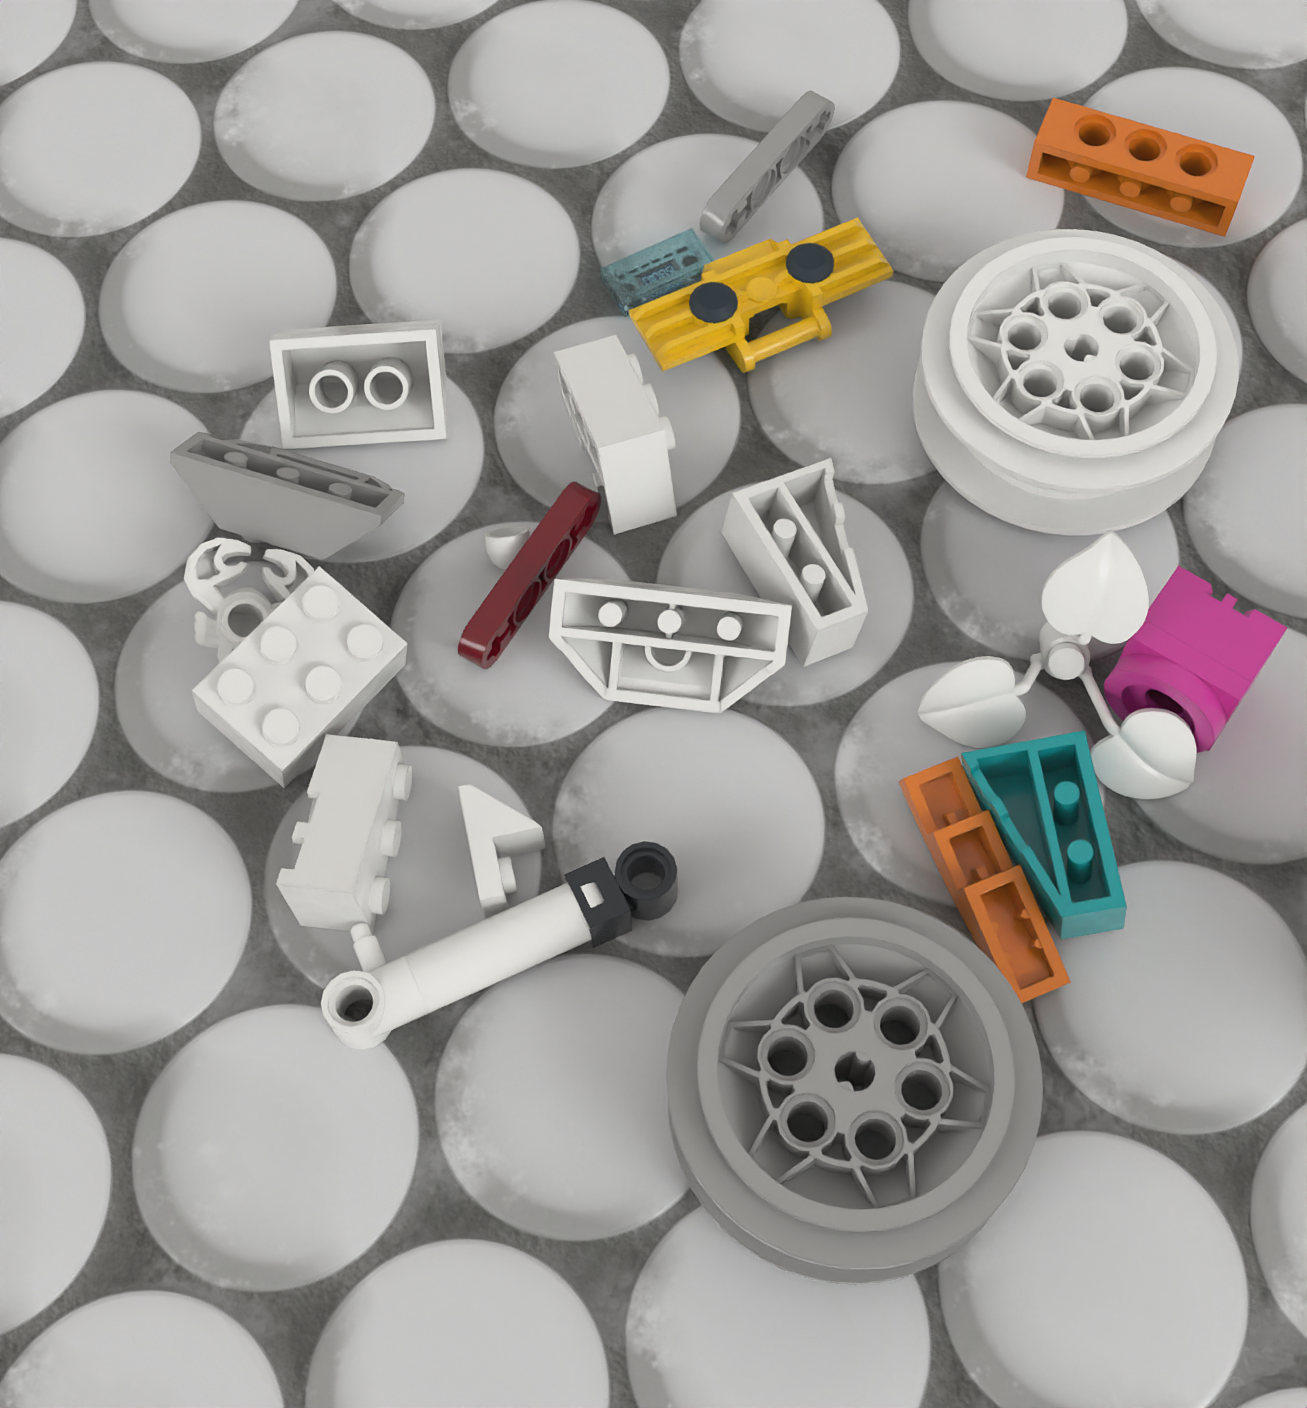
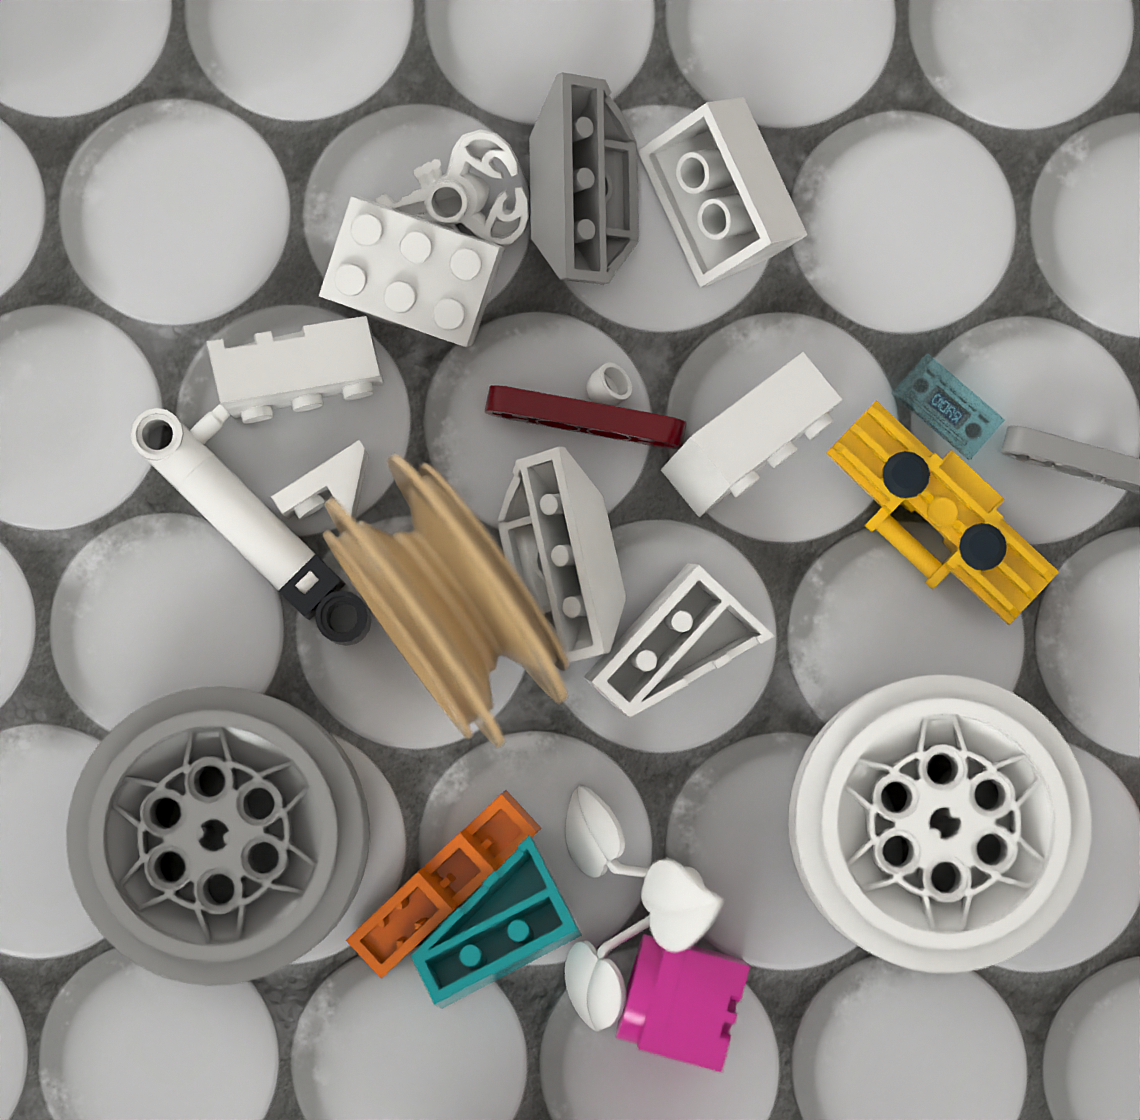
camera: 65 degrees right, 20 degrees up
none -> tan wheel [323,454,569,748]

